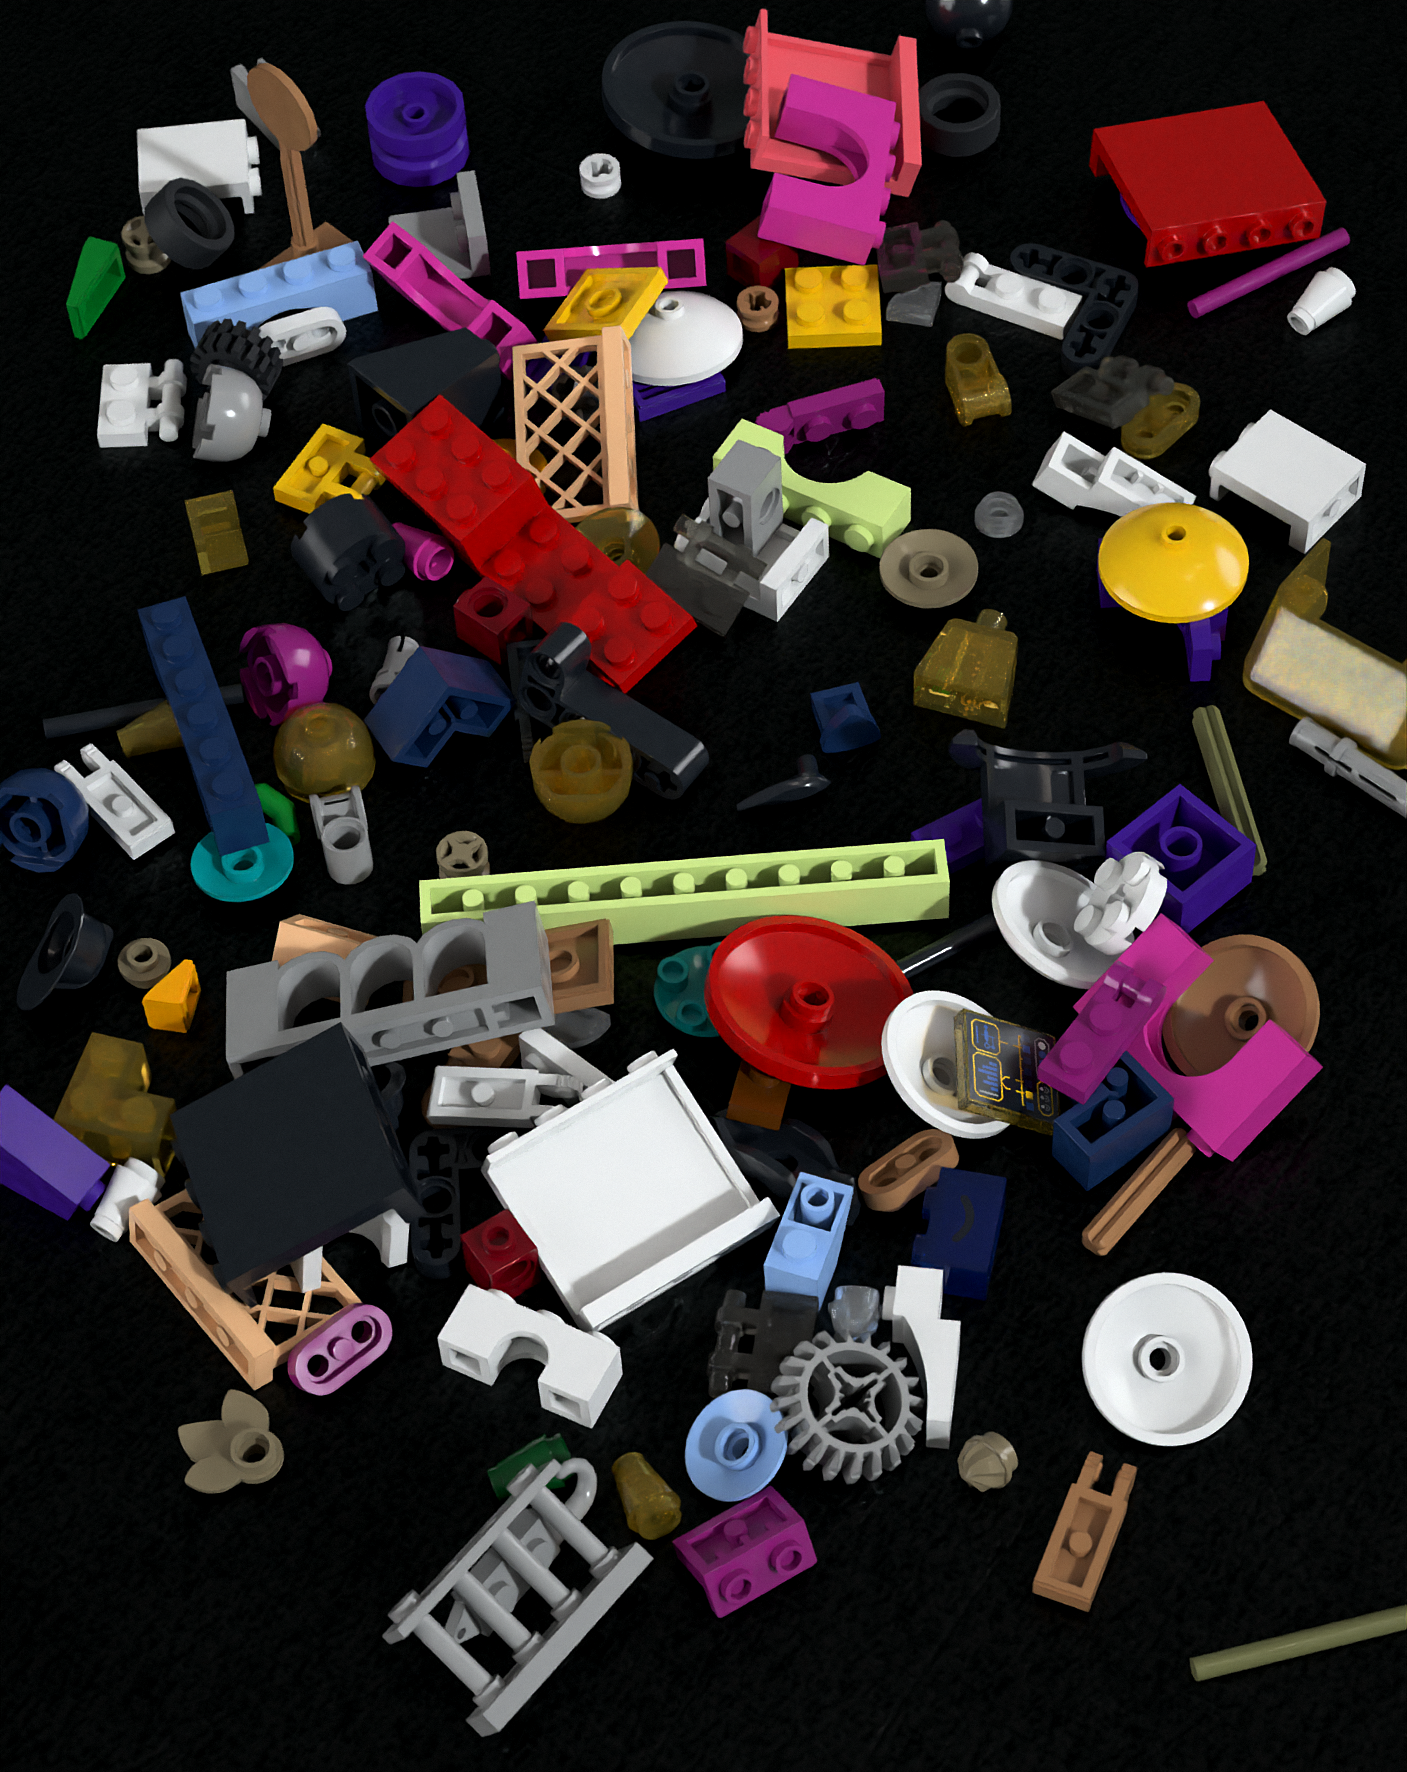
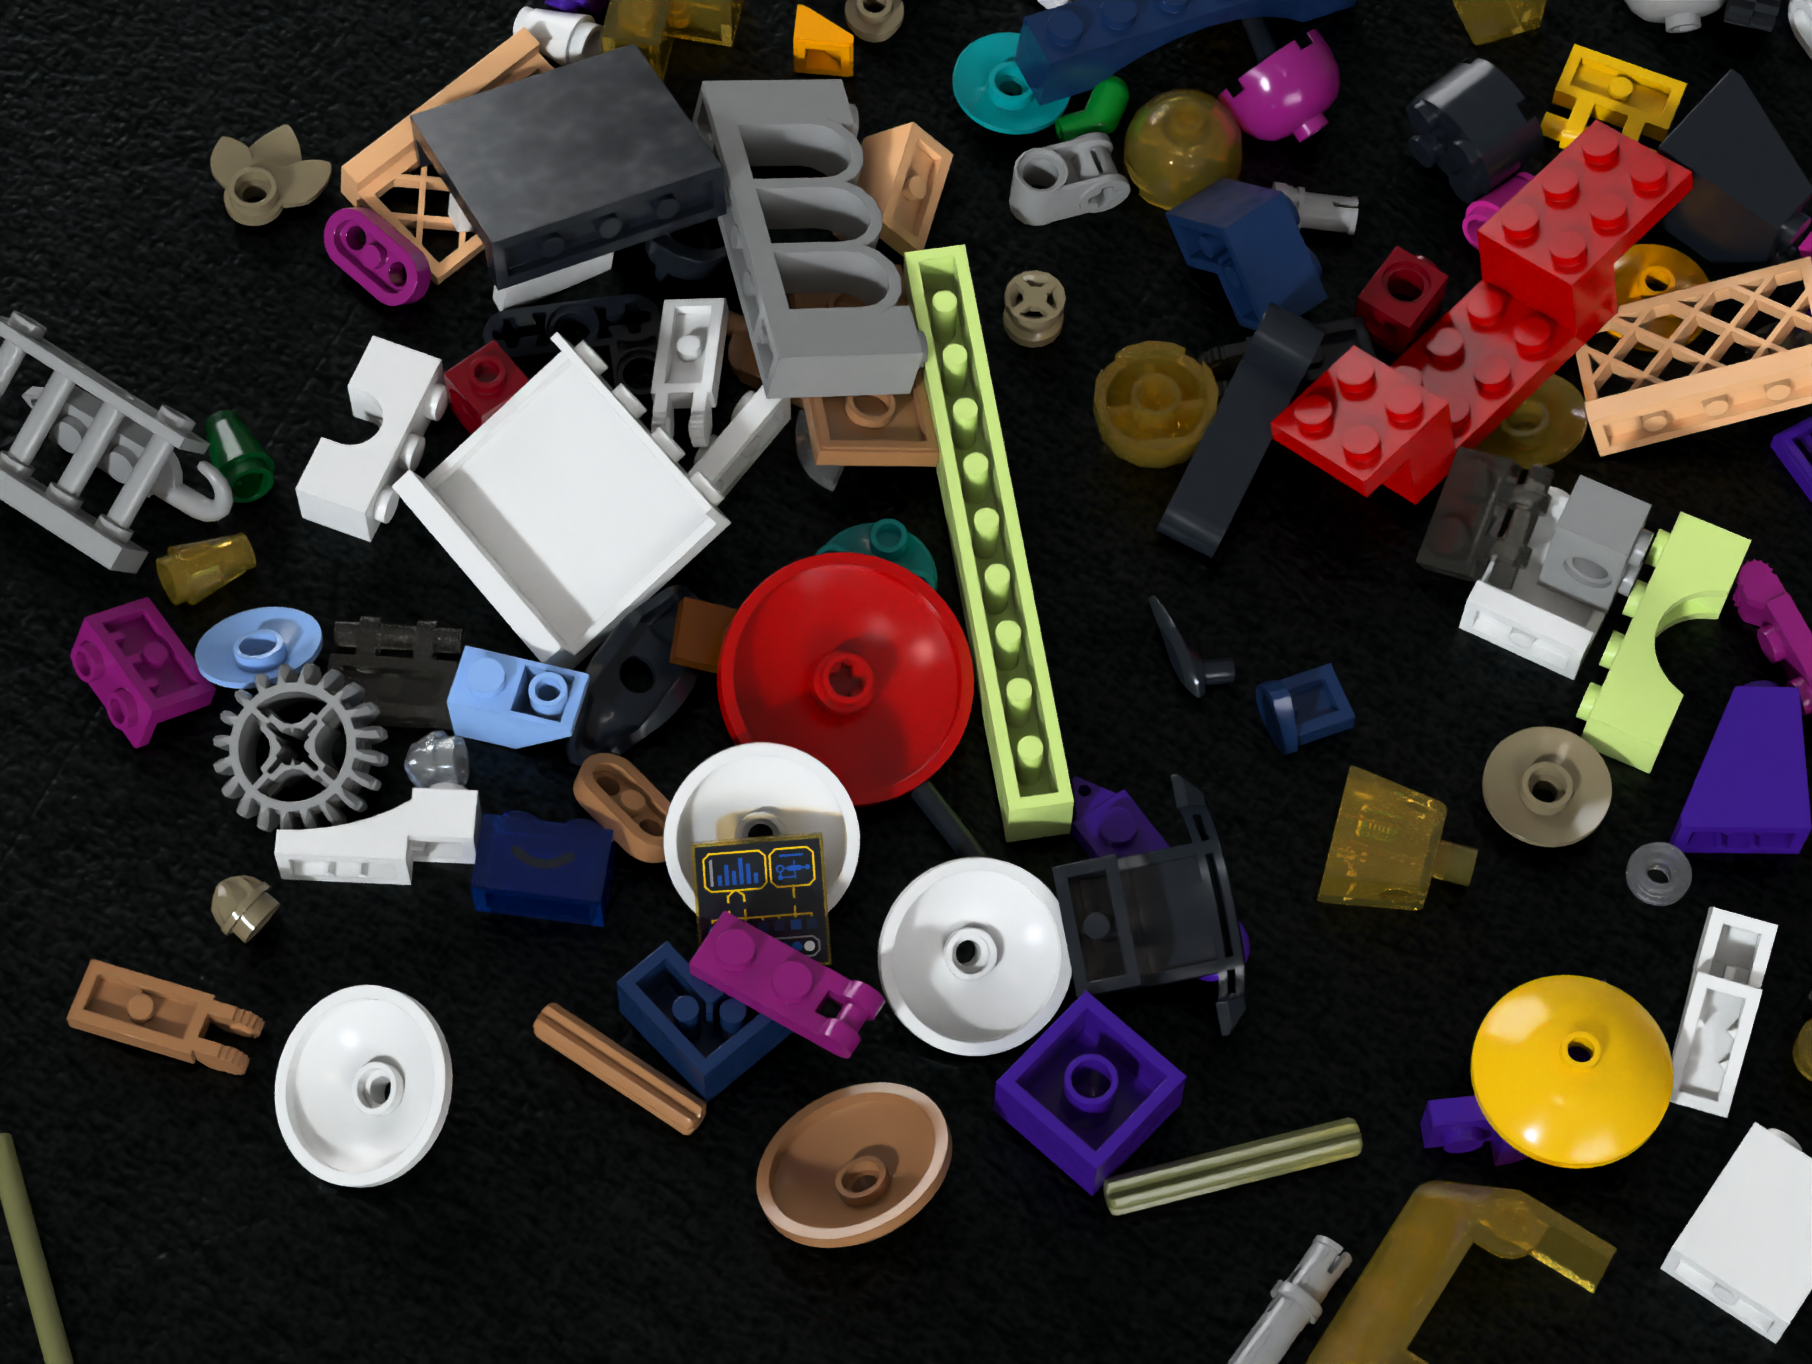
camera: 80 degrees right, 10 degrees up
dark pink arch [1073,913,1323,1162] -> none
white plate [1074,851,1167,955] -> none
none -> dark purple slope [1670,681,1812,854]

